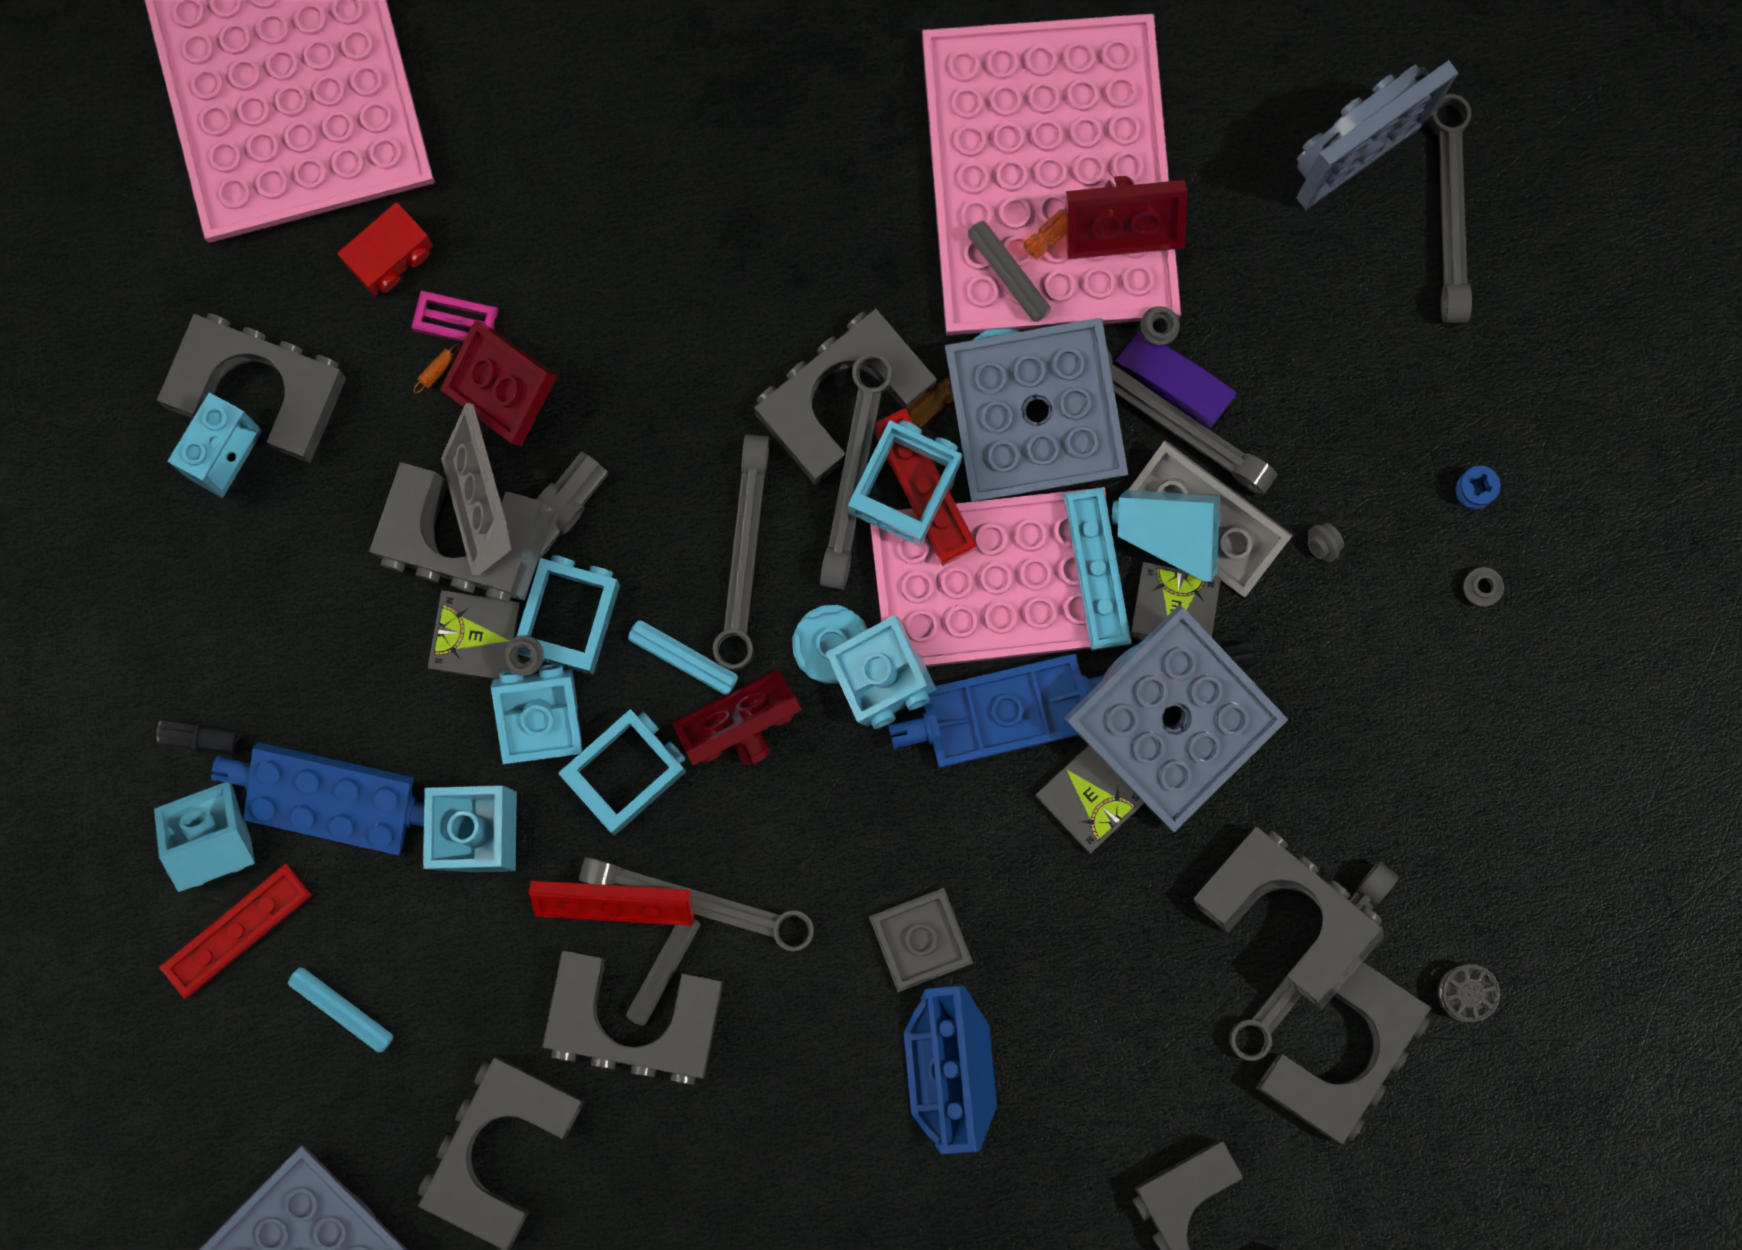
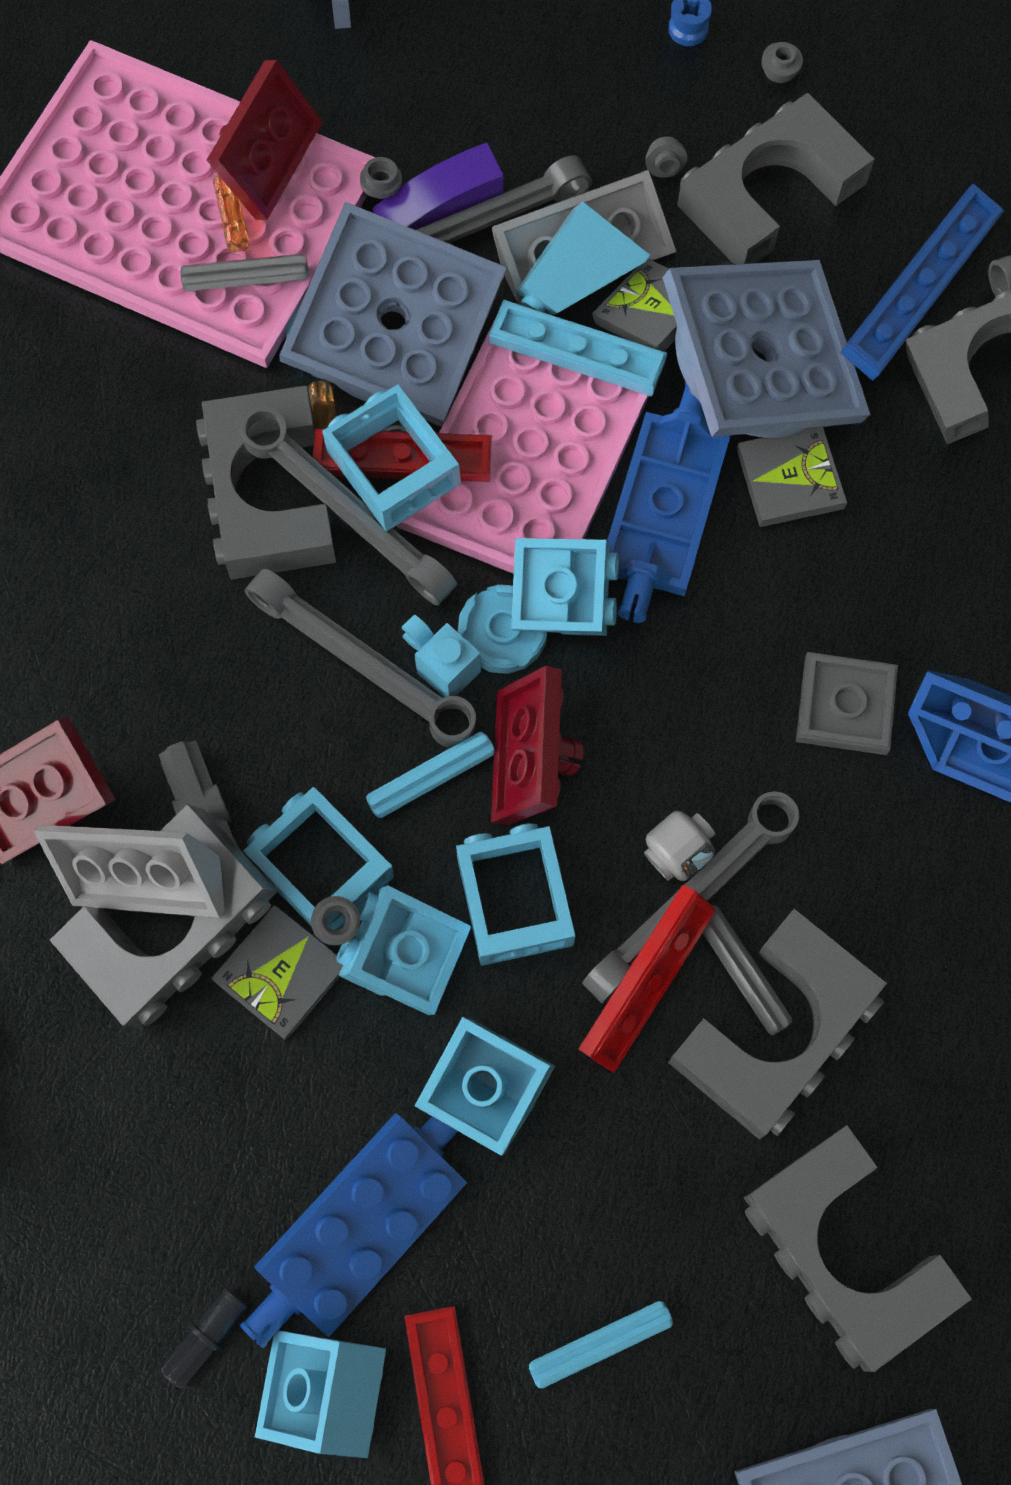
camera: 60 degrees left, 10 degrees down
none -> medium azure brick [402,615,481,697]
none -> light grey head [644,811,715,881]
none -> dark grey arch [677,93,874,264]
none -> blue tile [840,184,1005,381]

